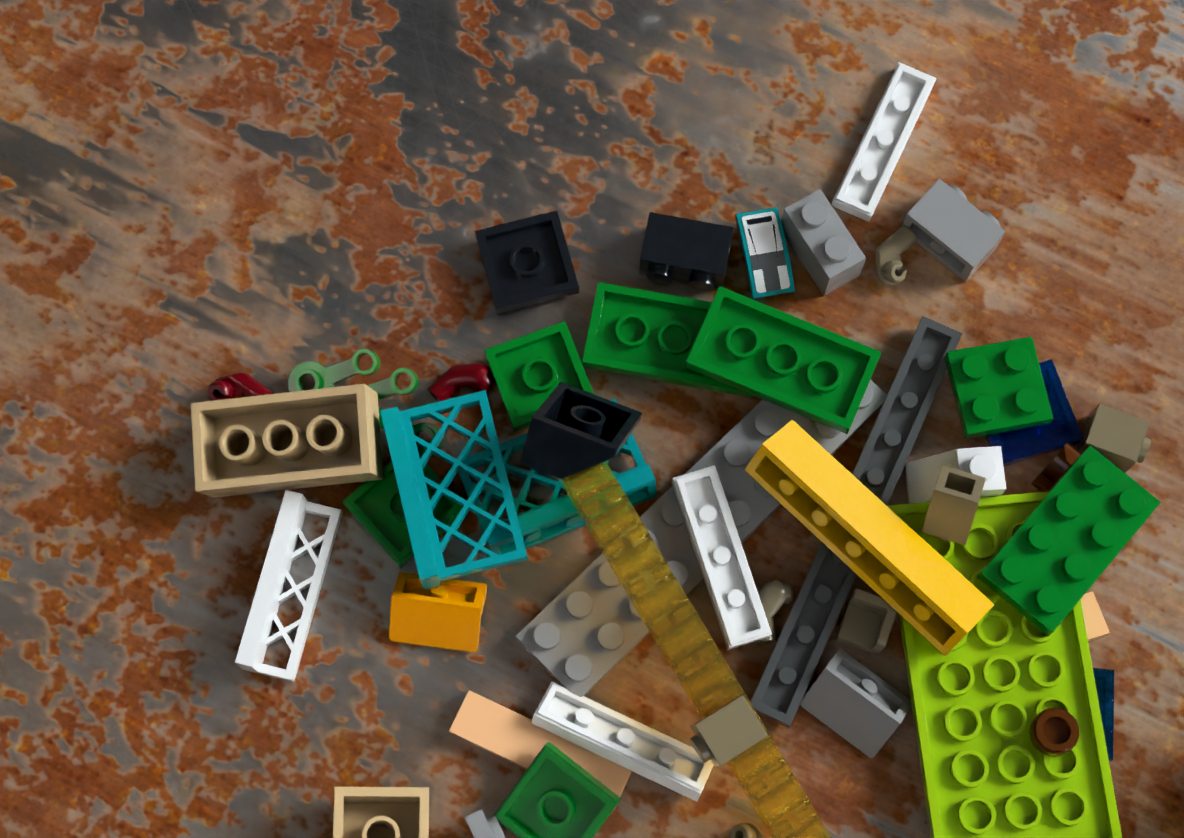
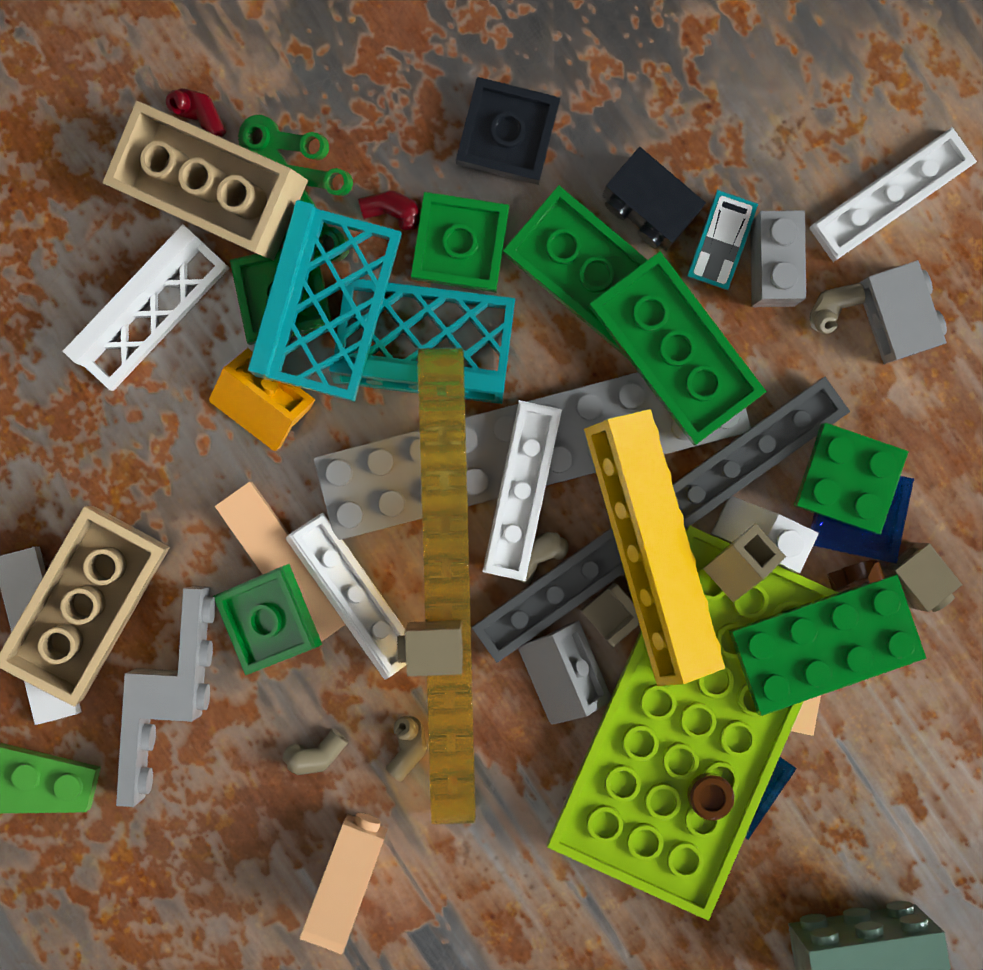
camera: 35 degrees right, 15 degrees up
black slope [520,382,642,479] -> none

